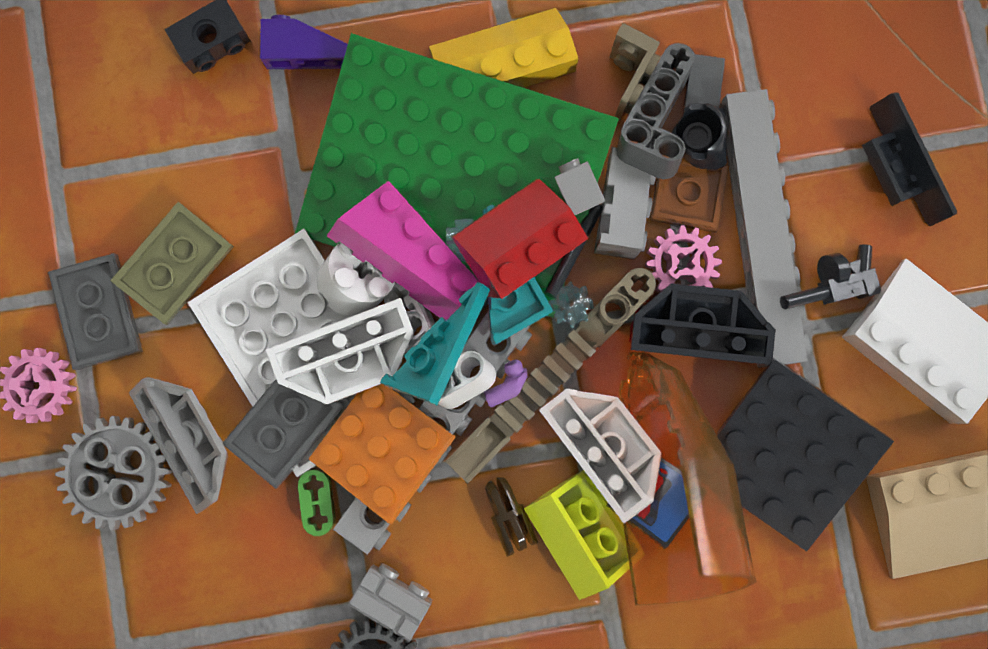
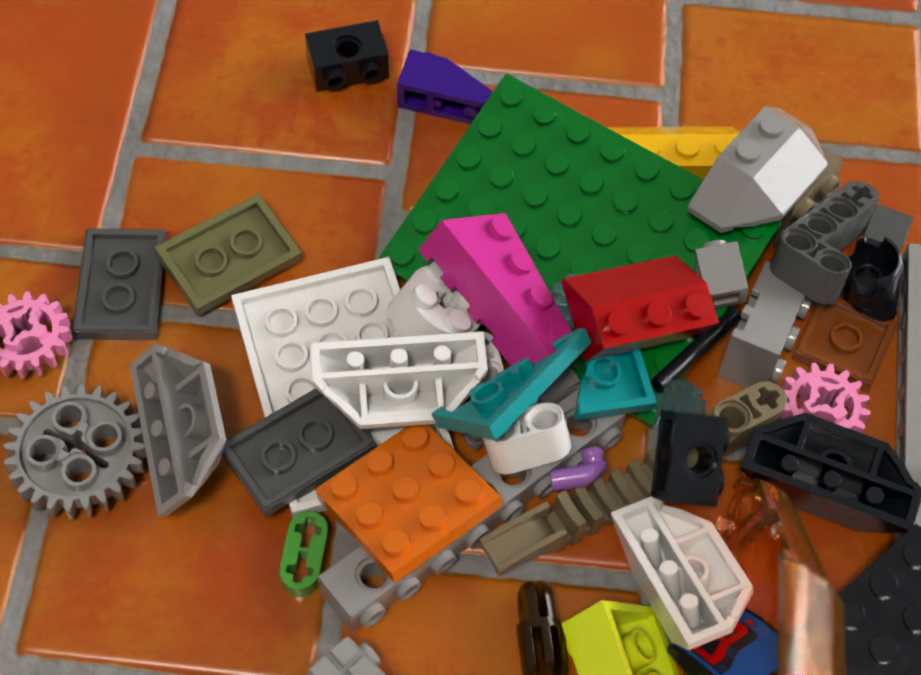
camera: 10 degrees right, 25 degrees down
none -> black brick [651,409,729,507]
none -> light grey wedge [687,106,828,233]

